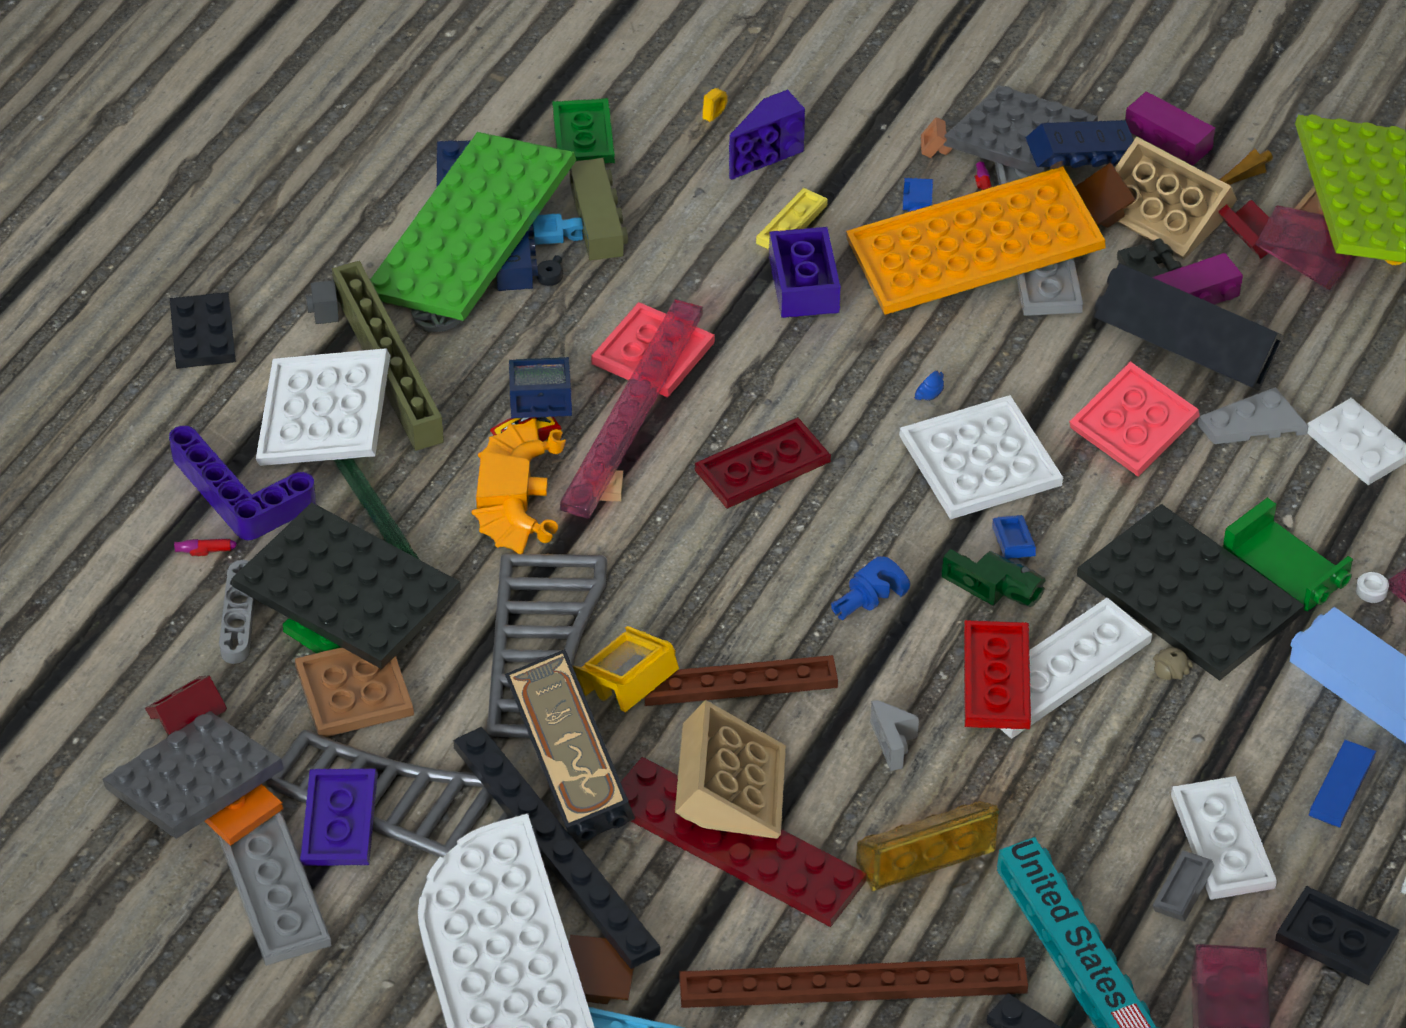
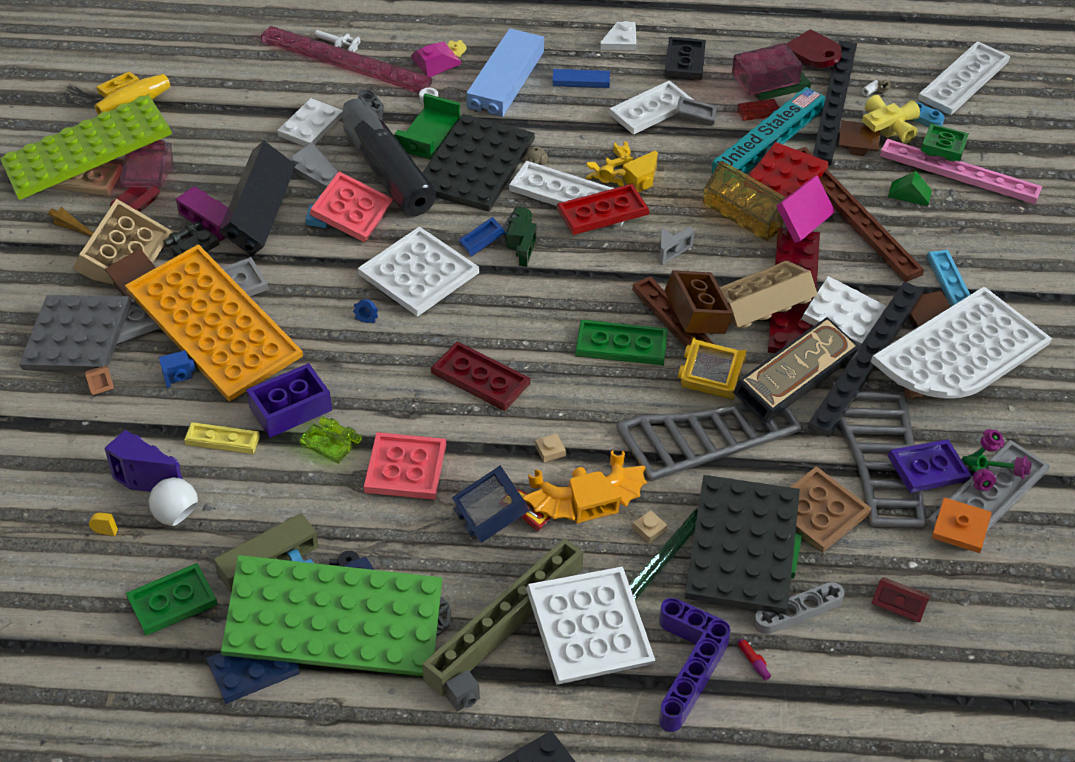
camera: 115 degrees left, 0 degrees up
flat silver plate [102,711,285,839] -> none
clear pink plate [560,299,703,519] -> none
blue piece [831,556,910,620] -> none
piece [975,162,992,190] -> none
dark blue brick [1025,120,1134,169] -> none
magenta brick [1125,91,1215,166] -> none
none -> white helmet [148,477,198,526]
none -> clear neon green plate [300,416,362,464]
none -> black piece [342,90,436,216]
none -> green tile [575,320,668,366]
none -> yellow piece [586,141,633,187]
none -> yellow slope [622,150,658,192]
none -> tan plate [633,510,668,543]
none -> reddish brown brick [664,270,734,334]
none -> clear red tile [737,99,779,121]
none -> red plate [744,142,828,201]
none -> dark pink tile [776,176,835,243]
none -> white plate [802,276,886,349]
none -> magenta plant [961,429,1032,491]

